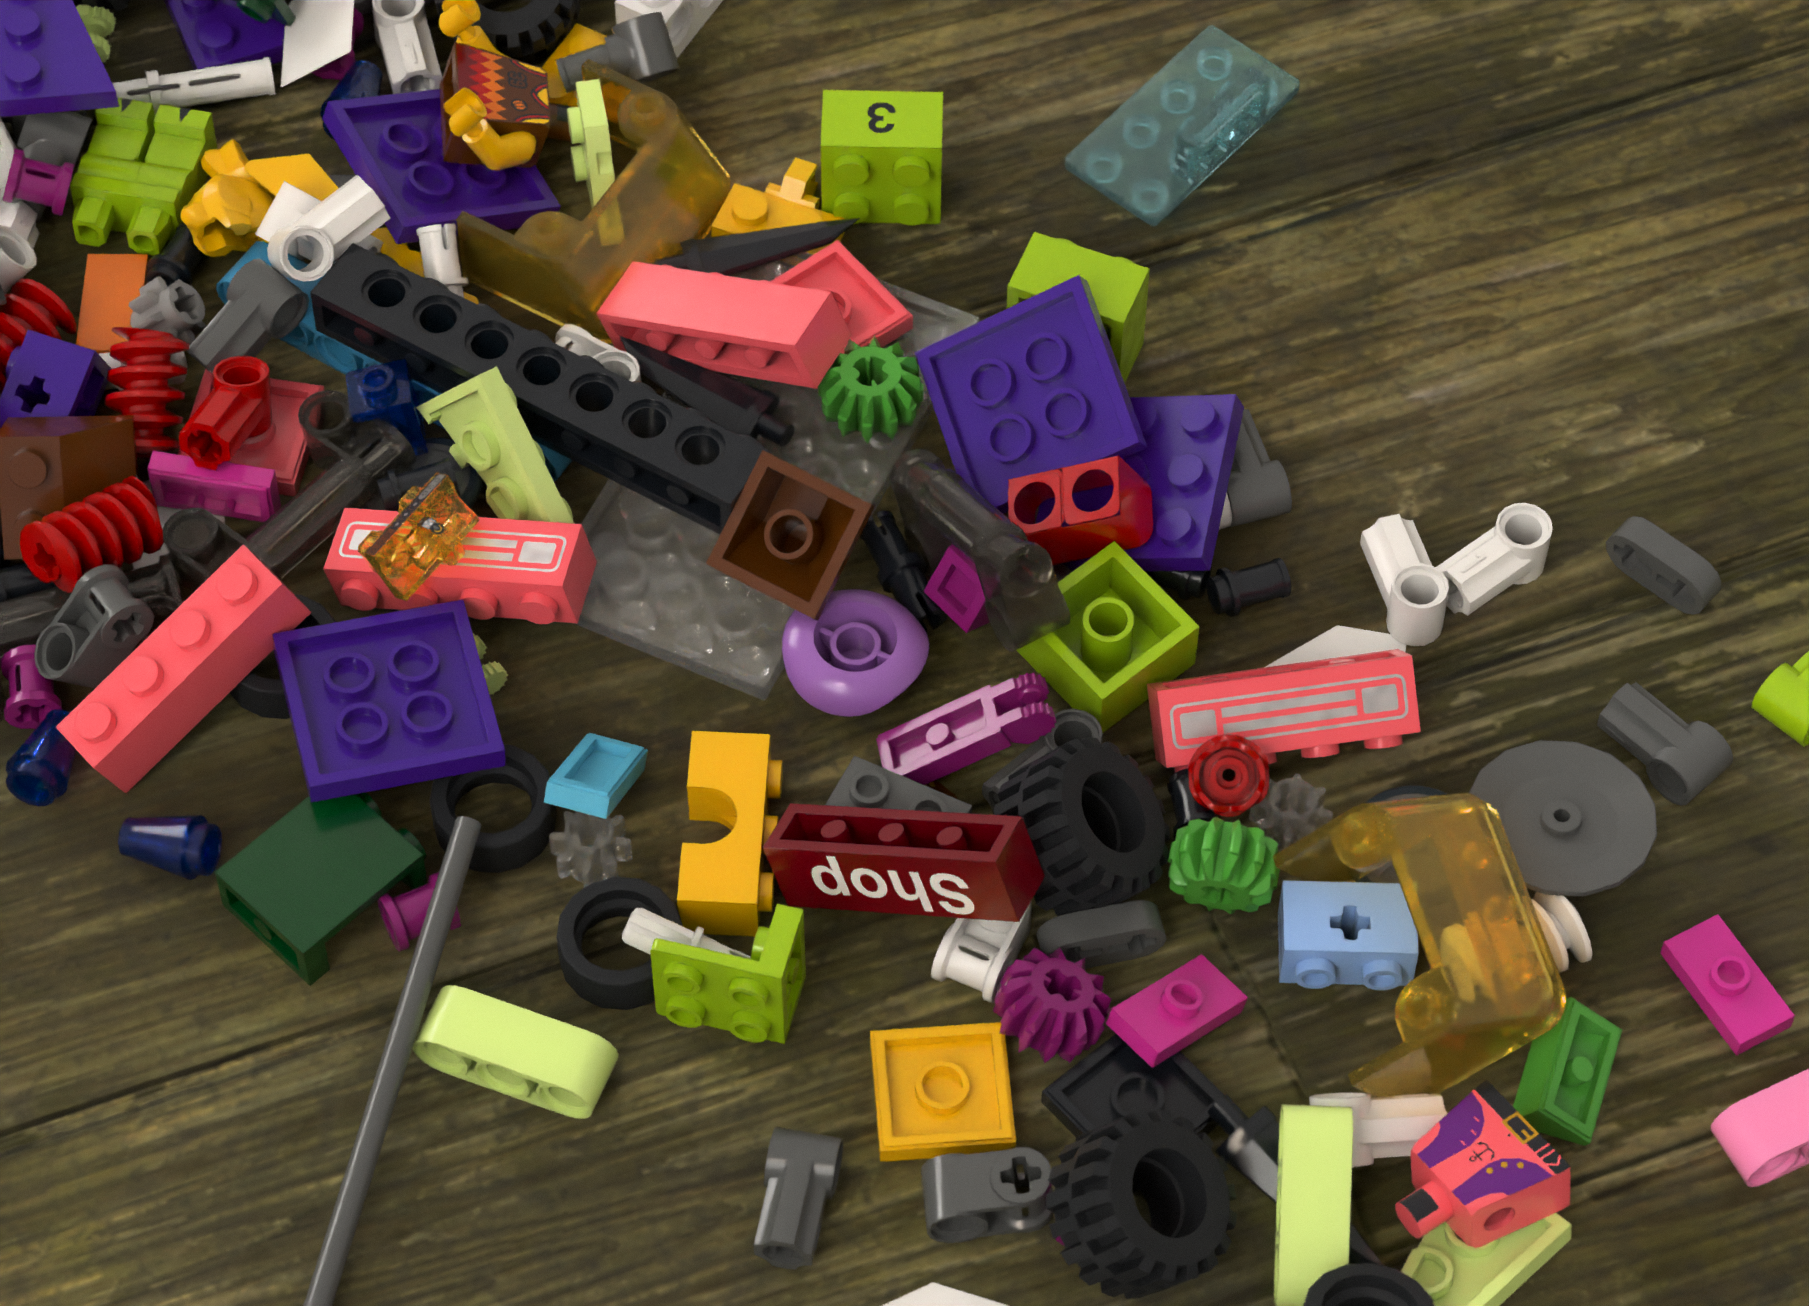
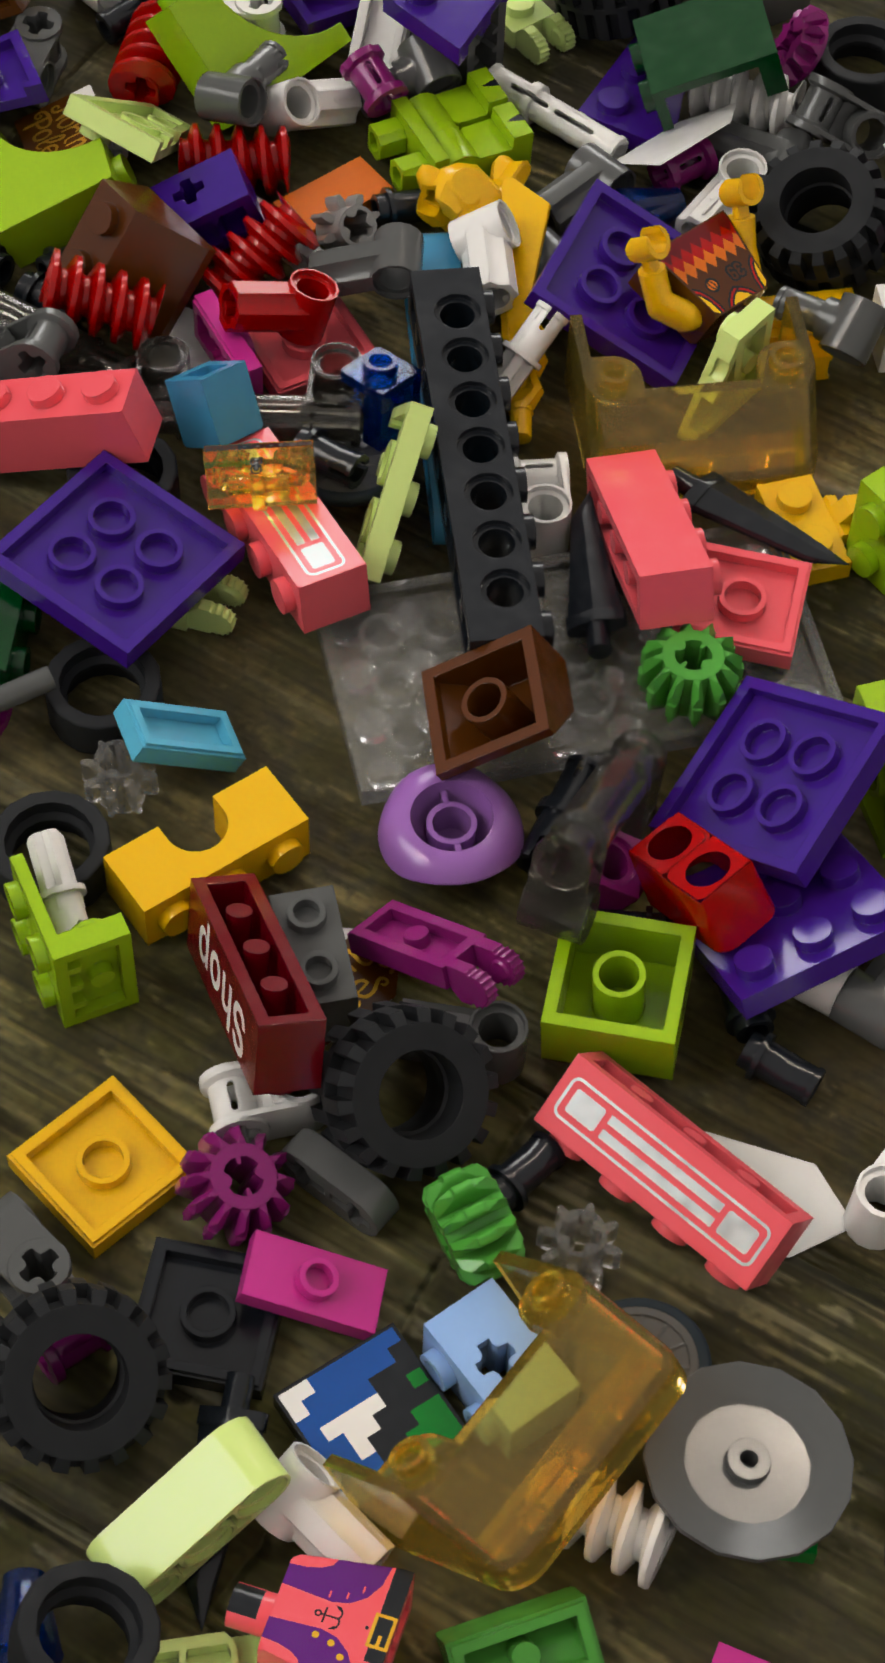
camera: 50 degrees right, 0 degrees up
white piece [267,175,390,281] -> none
red plate [1188,734,1269,817] -> none
none -> dark azure panel [165,360,263,448]
none -> tile [273,1323,472,1513]
none -> dark grey piece [536,143,636,237]

